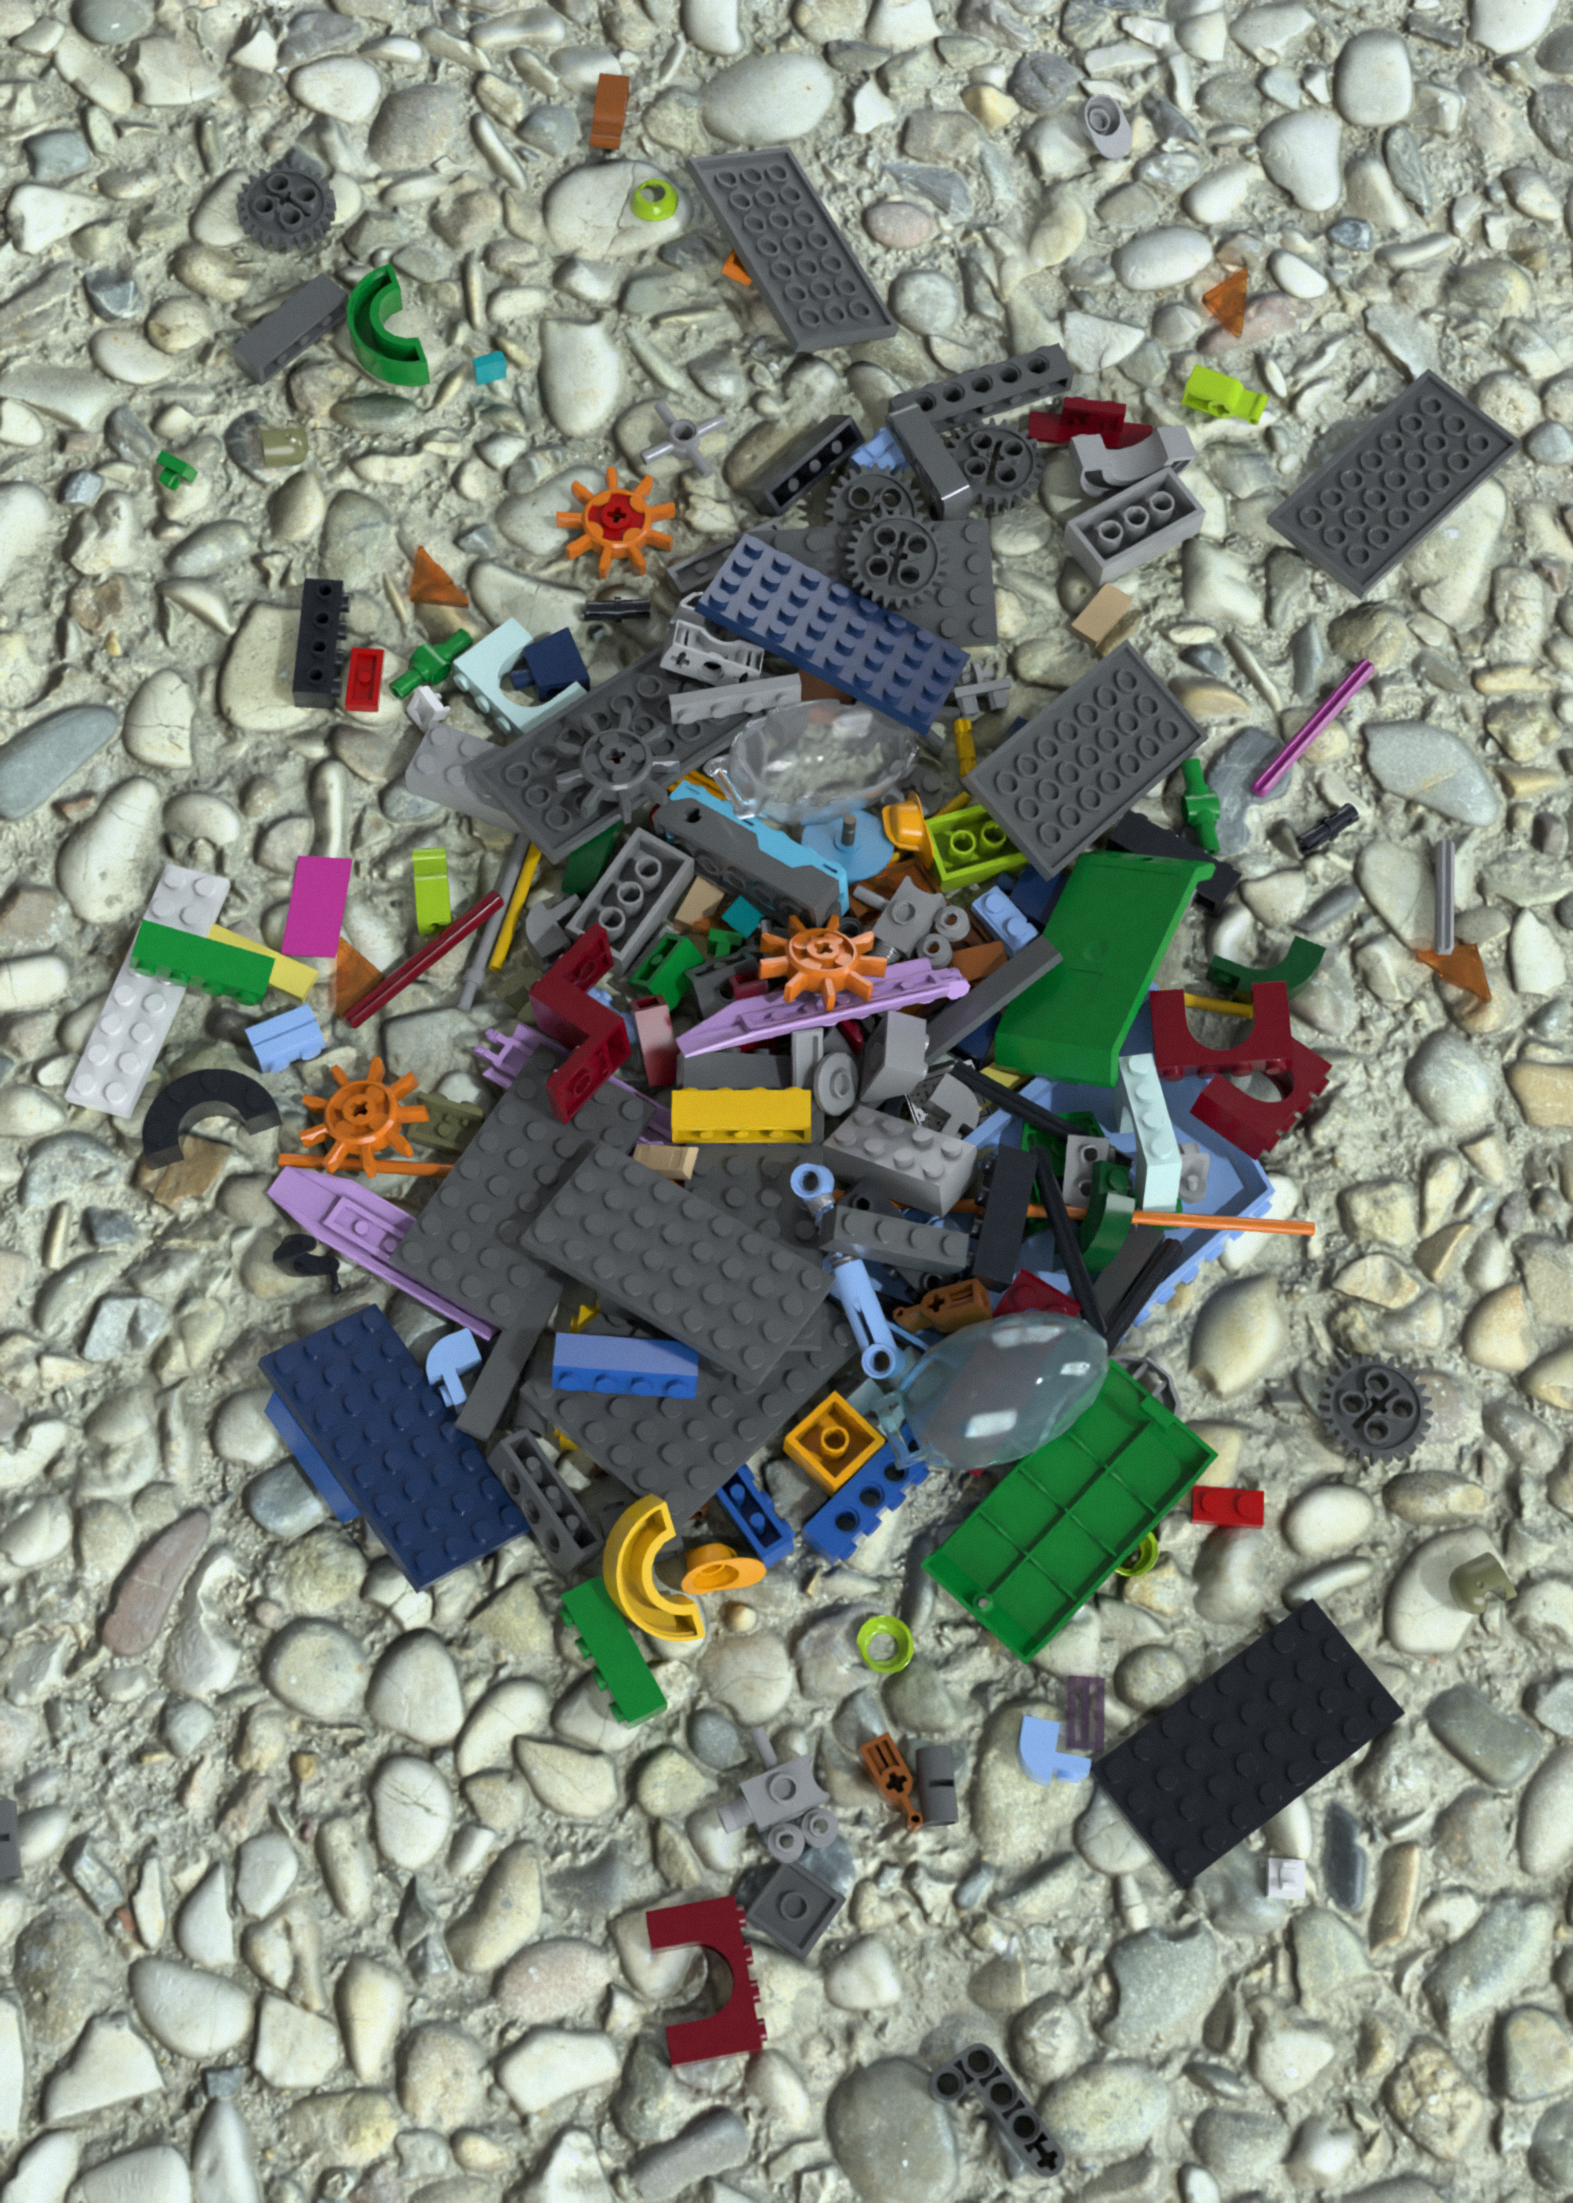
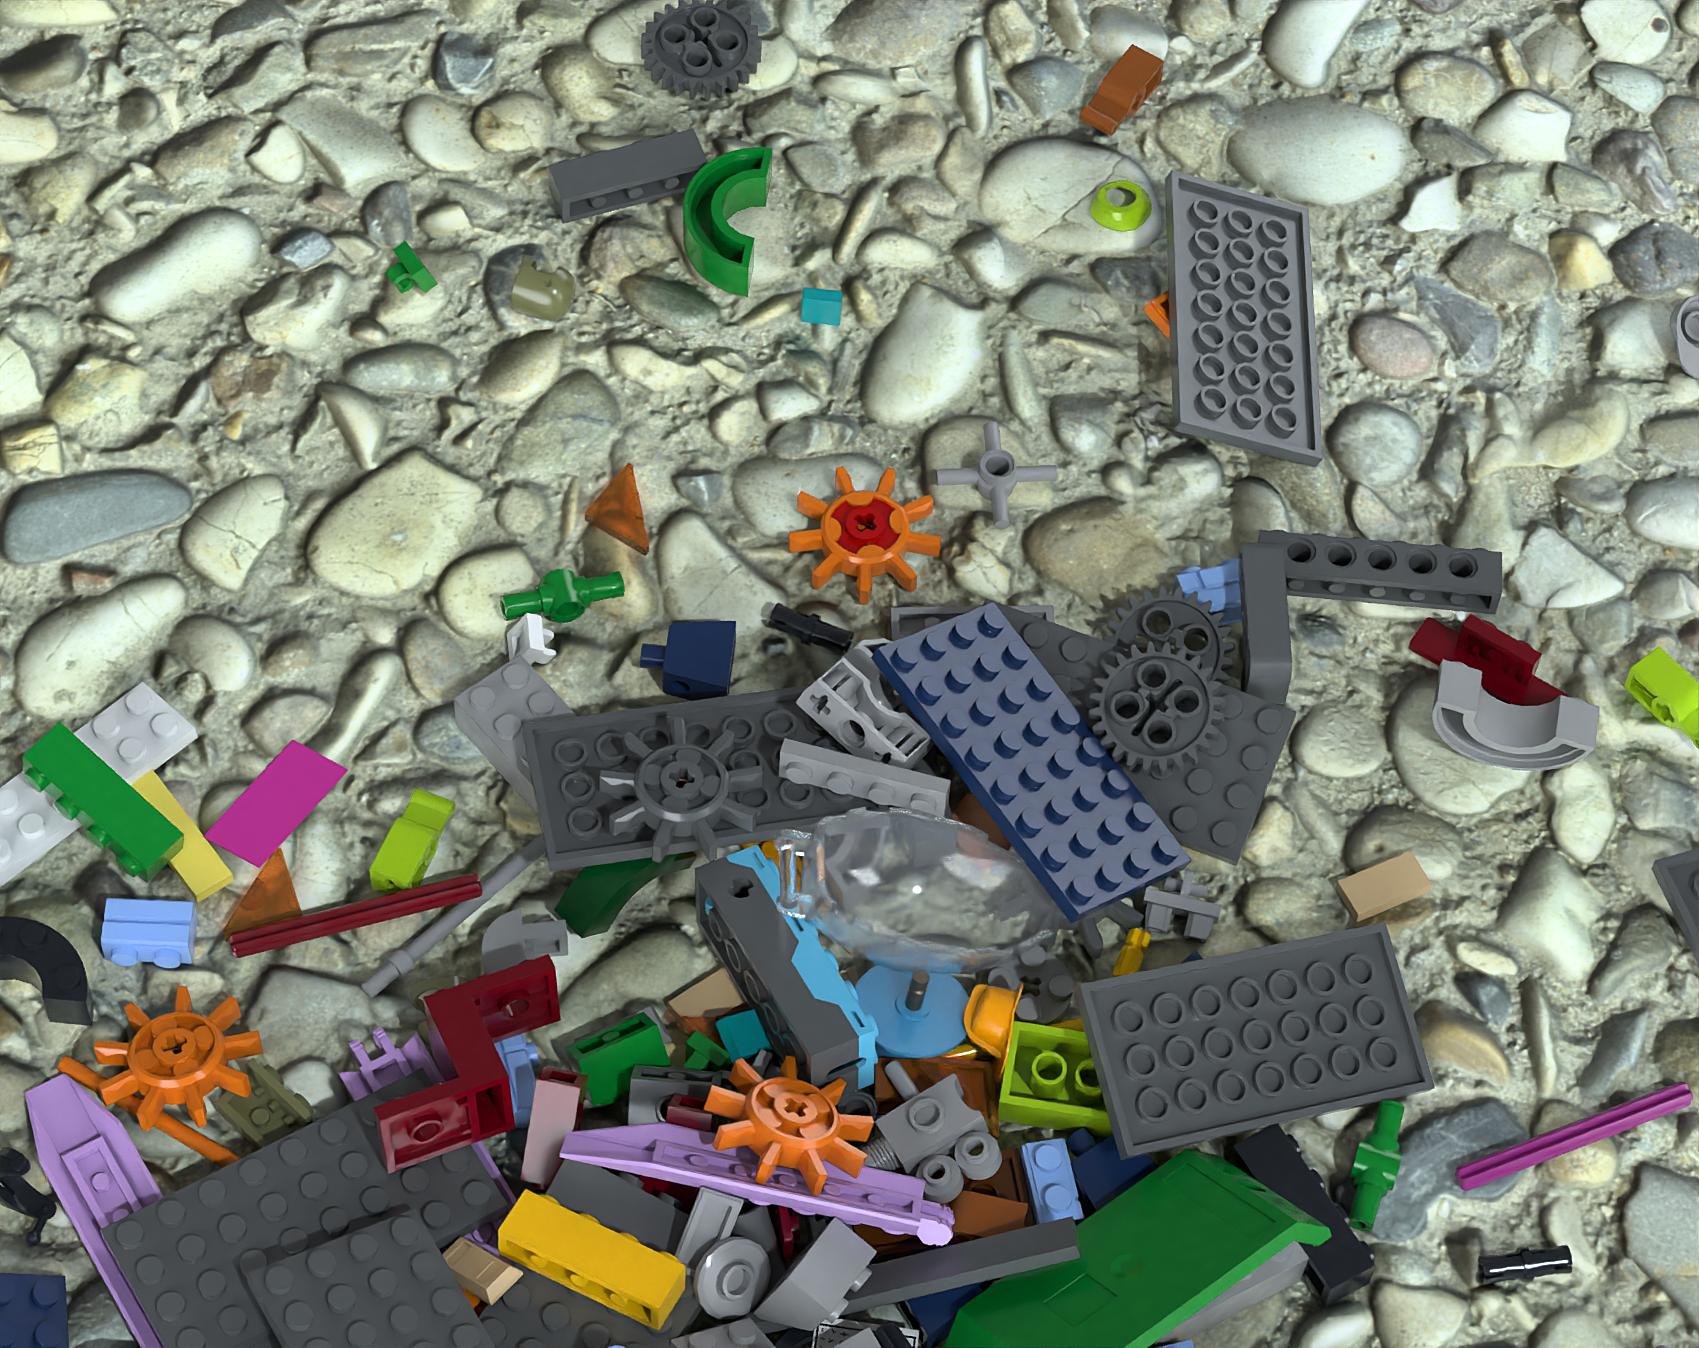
camera: 30 degrees right, 10 degrees down
black brick [292,578,351,709] -> none
red plate [345,647,385,712] -> none
light aqua arch [453,617,588,740] -> none
yellow piece [488,841,542,972] -> none
light grey brick [565,827,694,977] -> none
black brick [744,414,865,517] -> none
dark grey gear [947,418,1045,512] -> none
light grey brick [1062,465,1206,589] -> none

